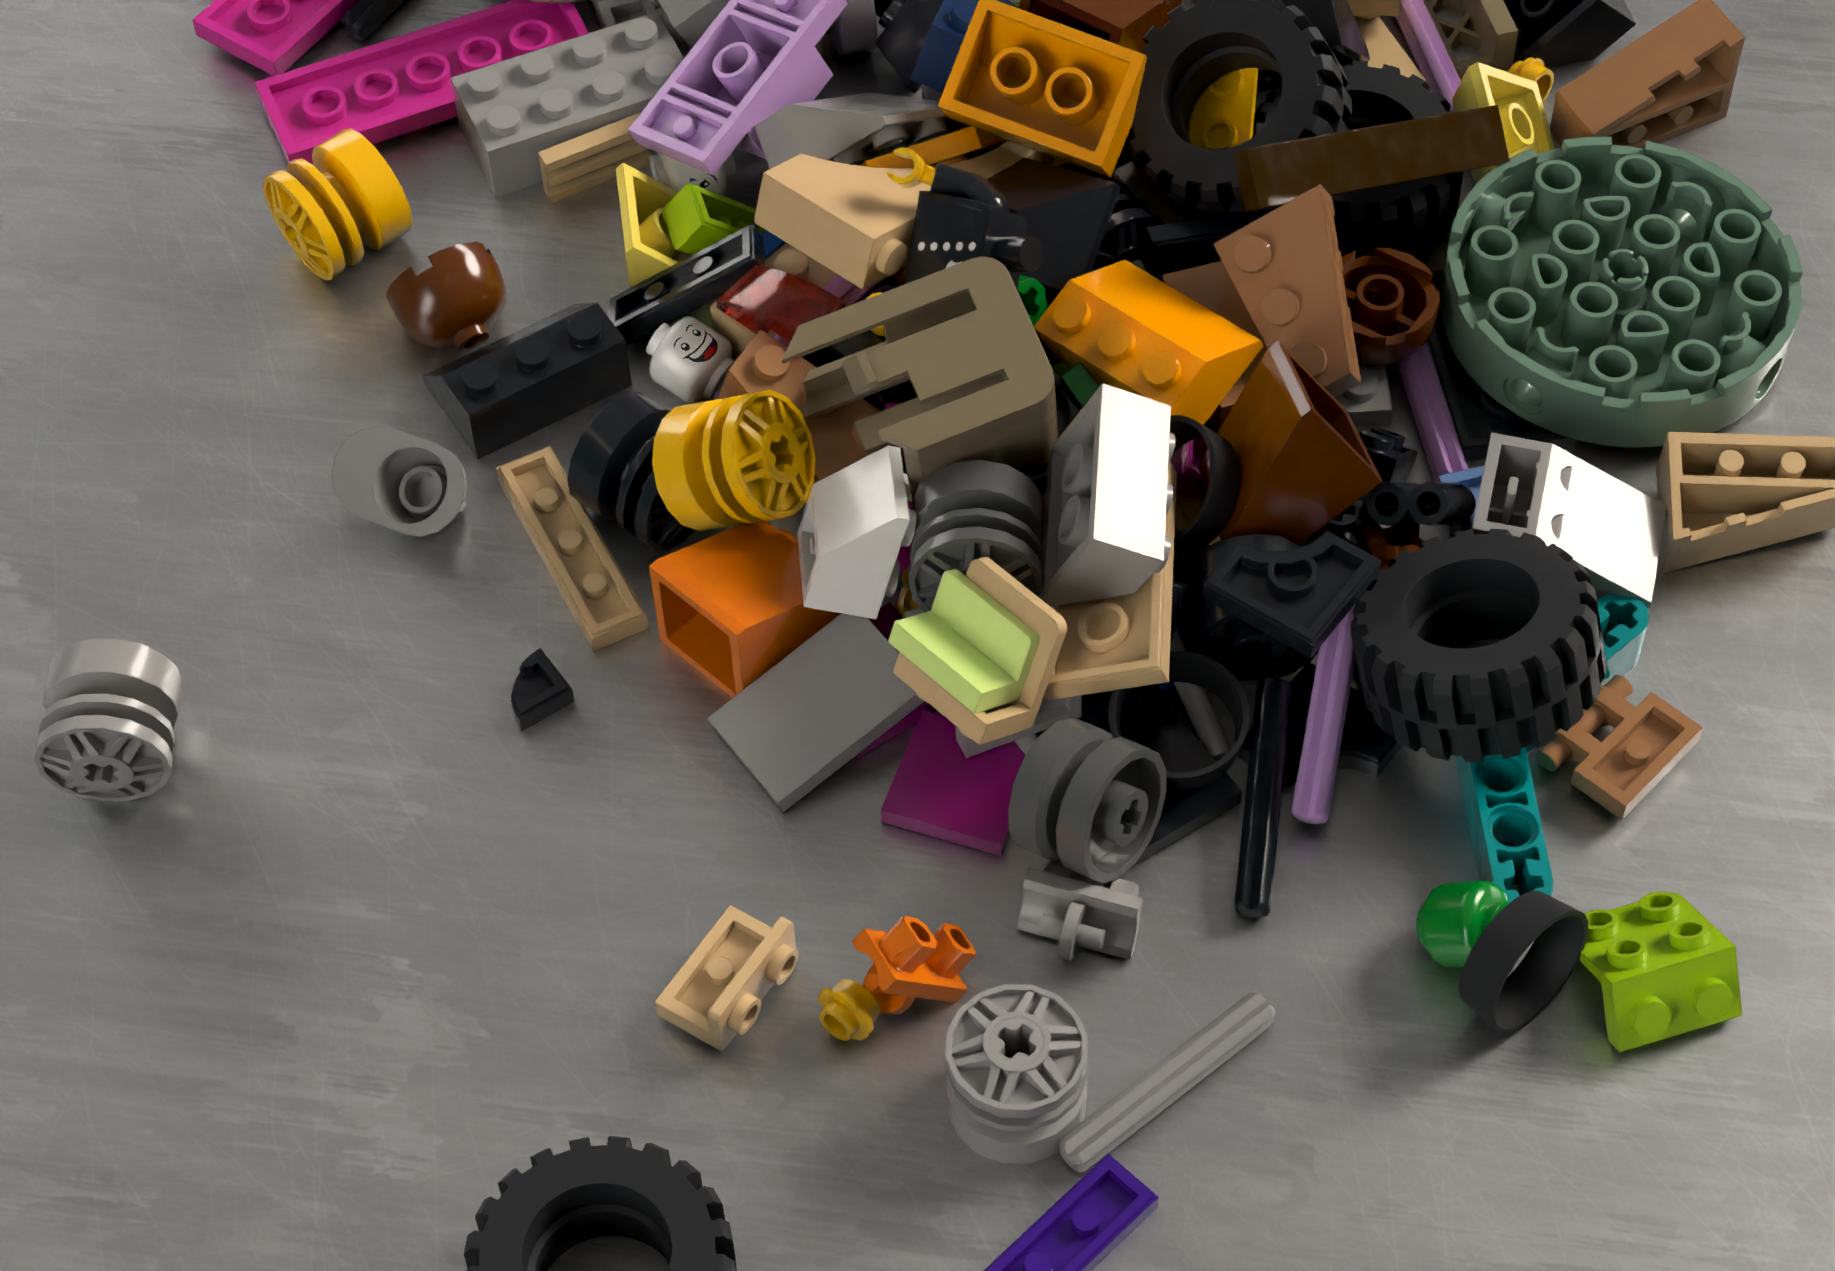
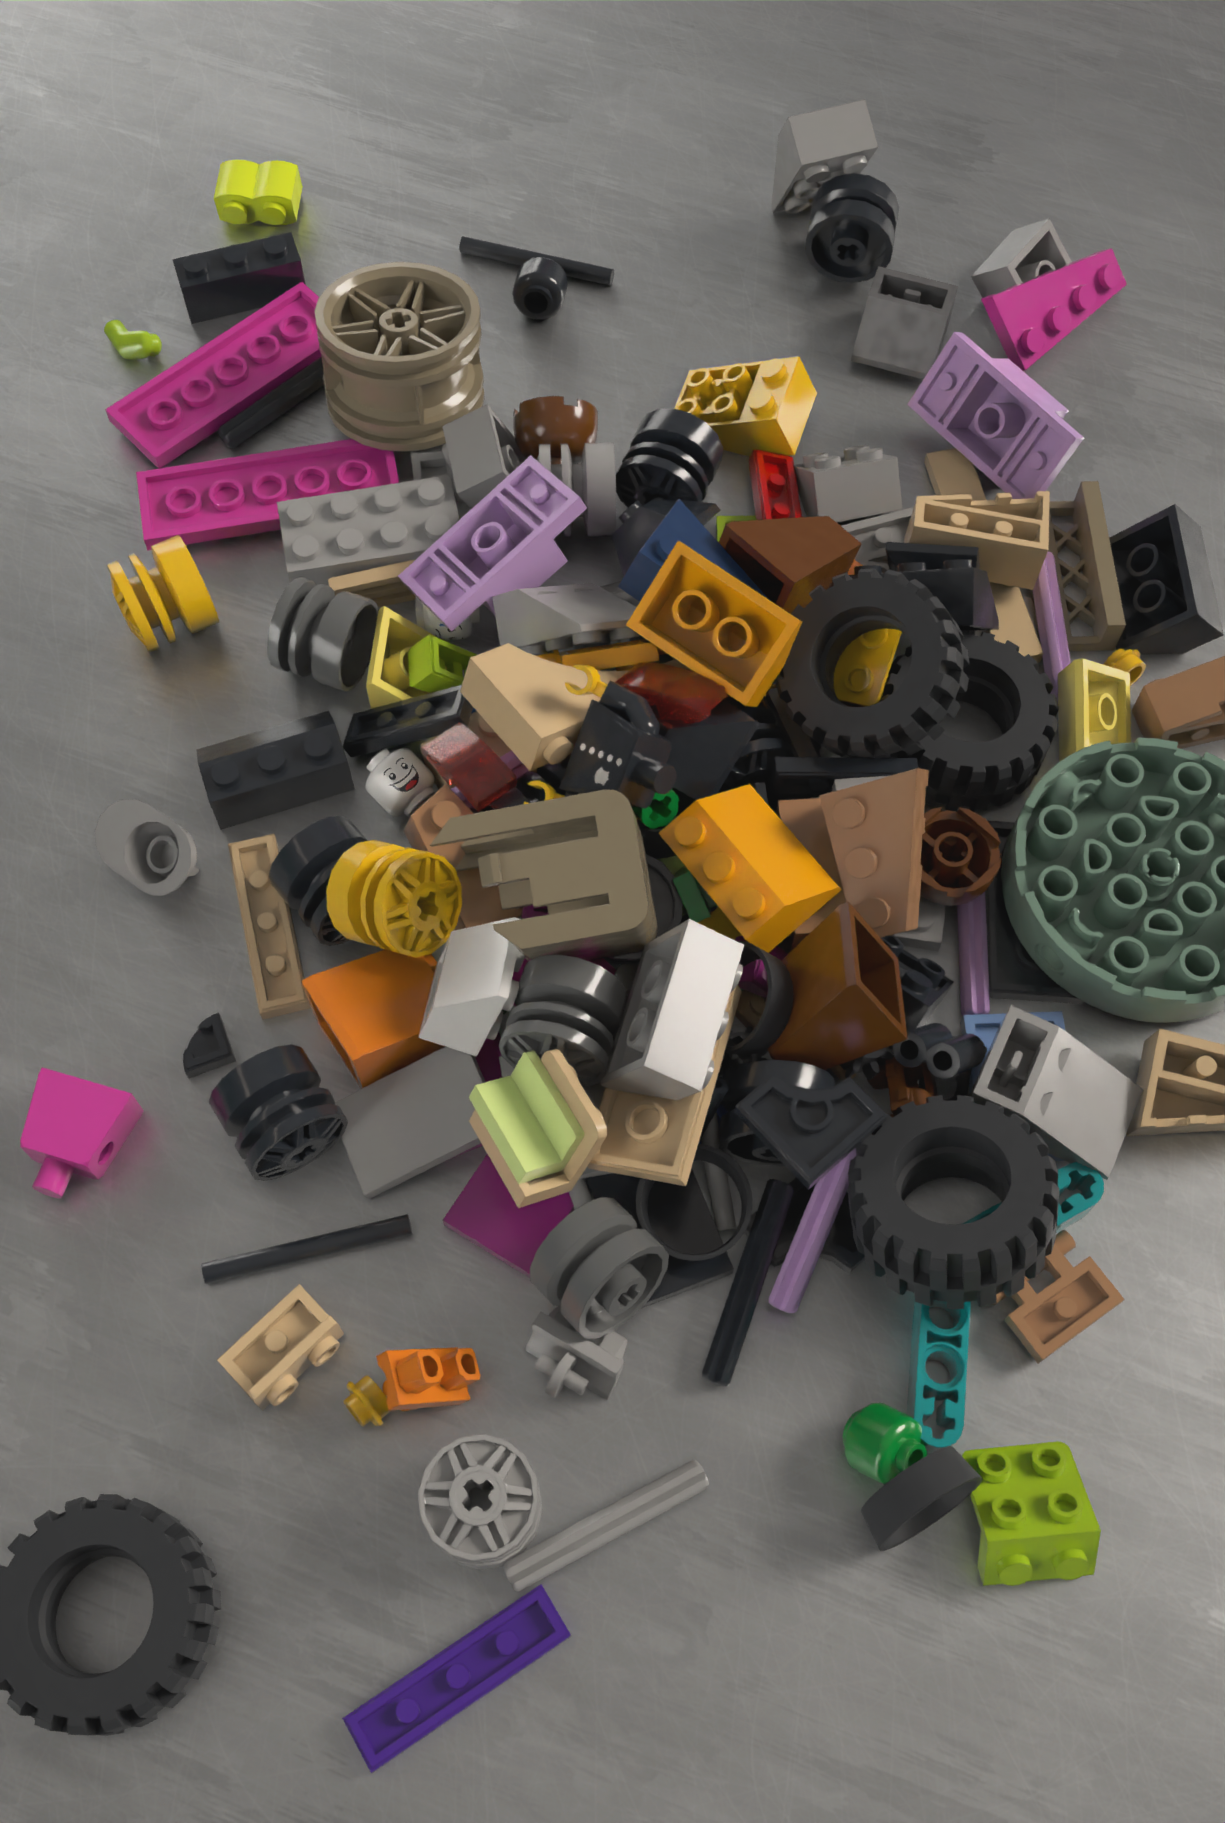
camera: 10 degrees right, 10 degrees up
reddish brown cylinder [386,242,506,352] -> none
dark brown tile [1233,105,1510,212] -> none
none -> dark pink torso [20,1067,144,1199]
none -> black bar [201,1214,412,1284]
none -> black wheel [208,1044,348,1181]
none -> dark grey wheel [267,577,378,692]
none -> clear red slope [615,663,727,724]

